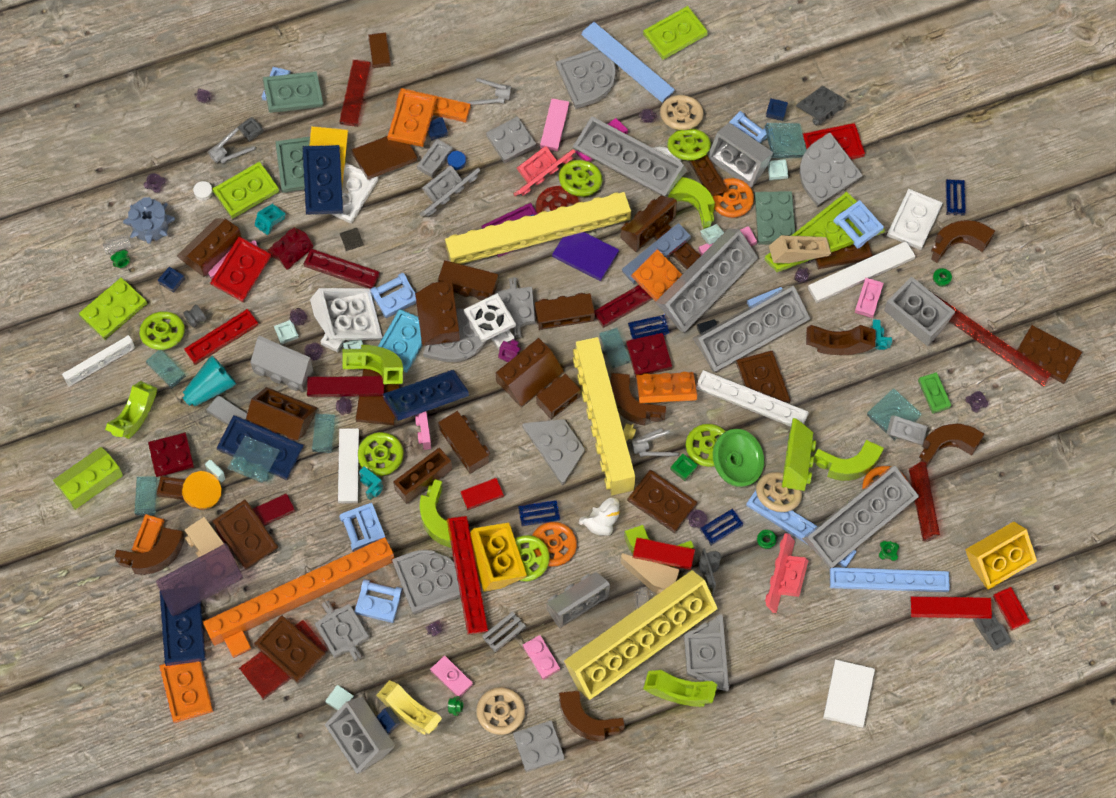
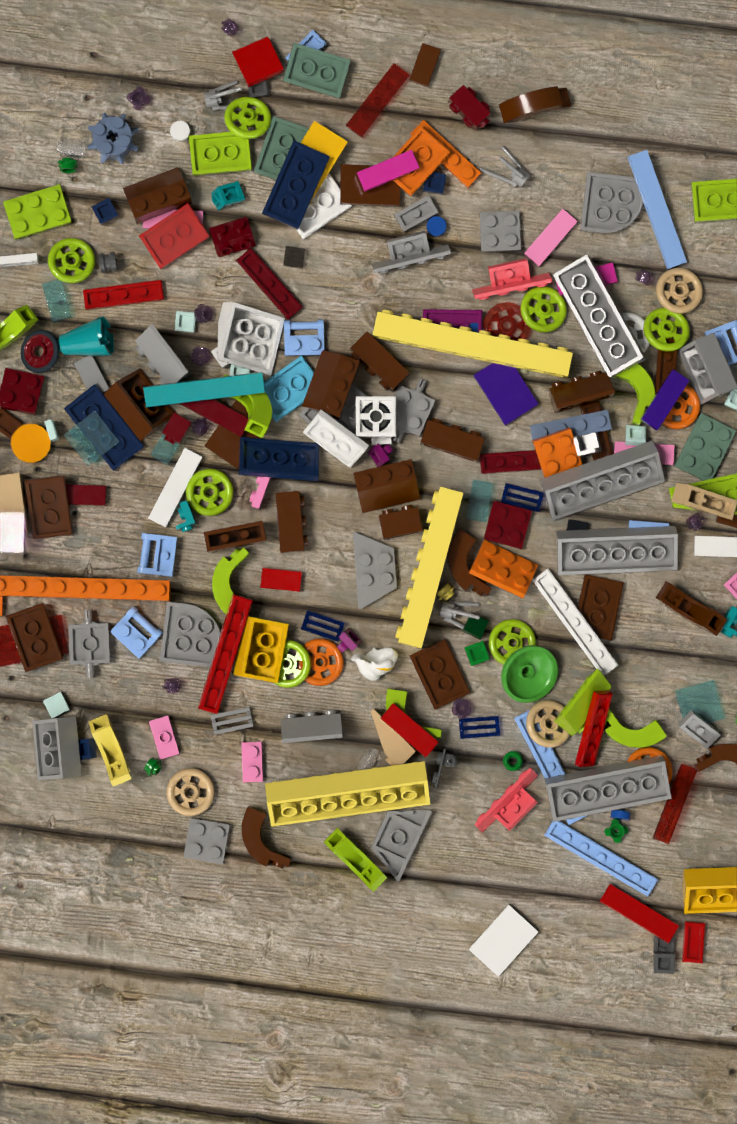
camera: 25 degrees right, 20 degrees up
none -> wheel [21,330,59,373]
none -> teal tile [143,372,265,407]
none -> dark red brick [162,412,192,445]
none -> lime plate [224,97,272,139]
none -> red tile [232,37,284,87]
none -> white tile [303,410,369,468]
none -> magenta tile [337,628,362,653]
none -> dark pink tile [357,150,420,192]
none -> dark red brick [448,85,491,131]
none -> dark green tile [462,612,489,640]
none -> reddish brown arch [499,86,572,123]
none -> panel [573,432,602,457]
none -> red tile [575,690,613,767]
none -> blue tile [610,810,631,821]
none -> dark purple tile [640,369,689,431]

